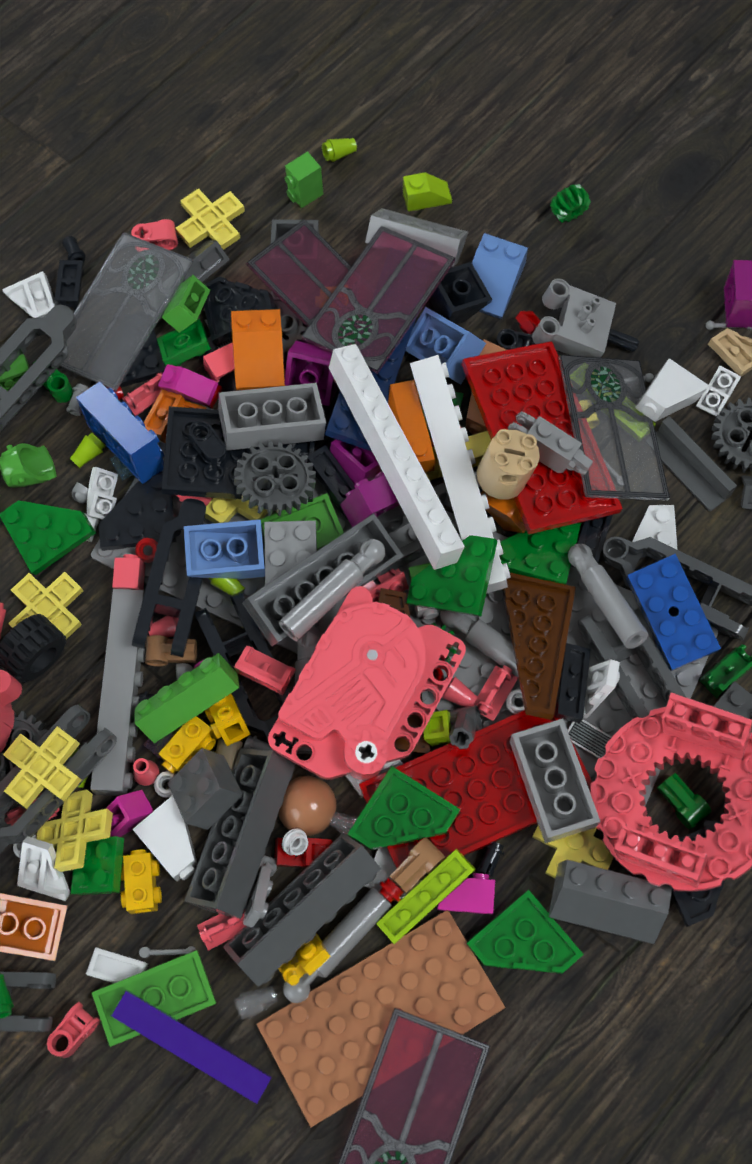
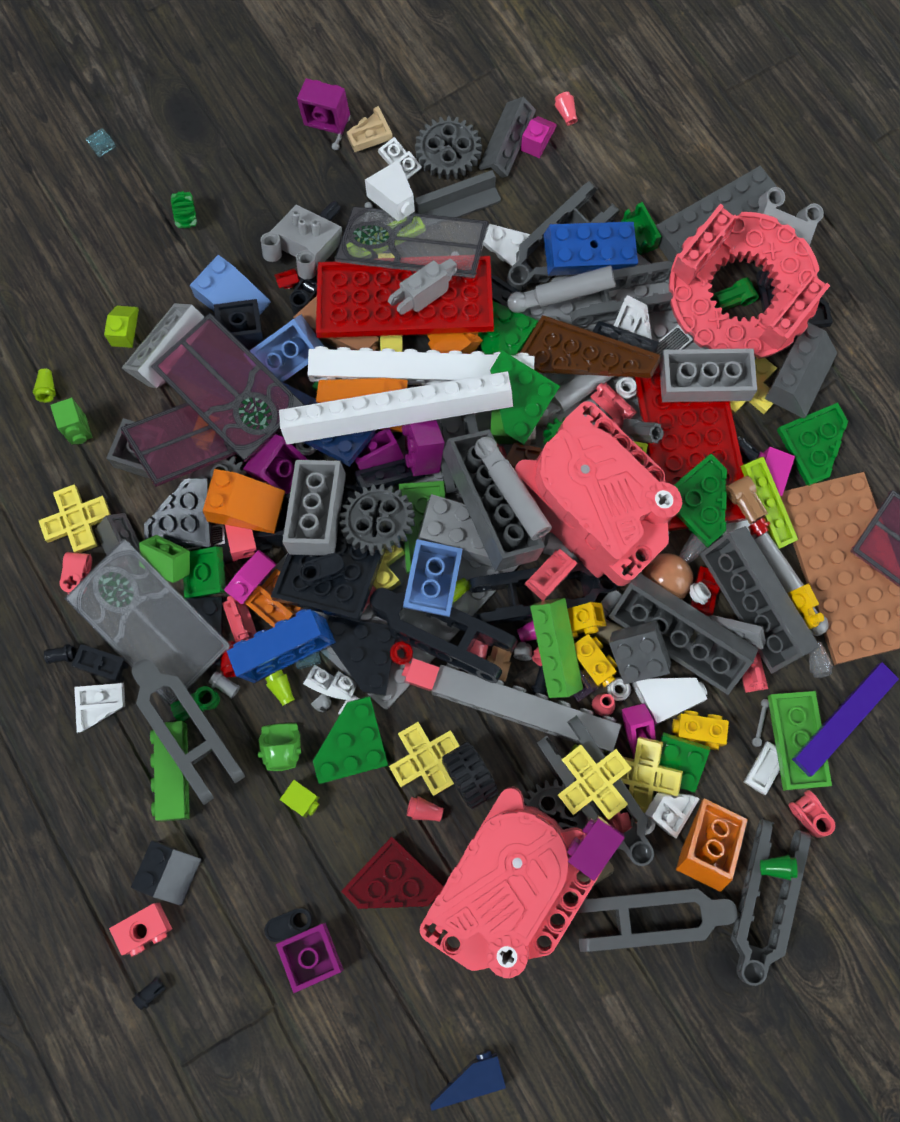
camera: 75 degrees left, 5 degrees up
tan cylinder [476,429,540,499] -> none
none -> clear light blue plate [86,128,116,157]

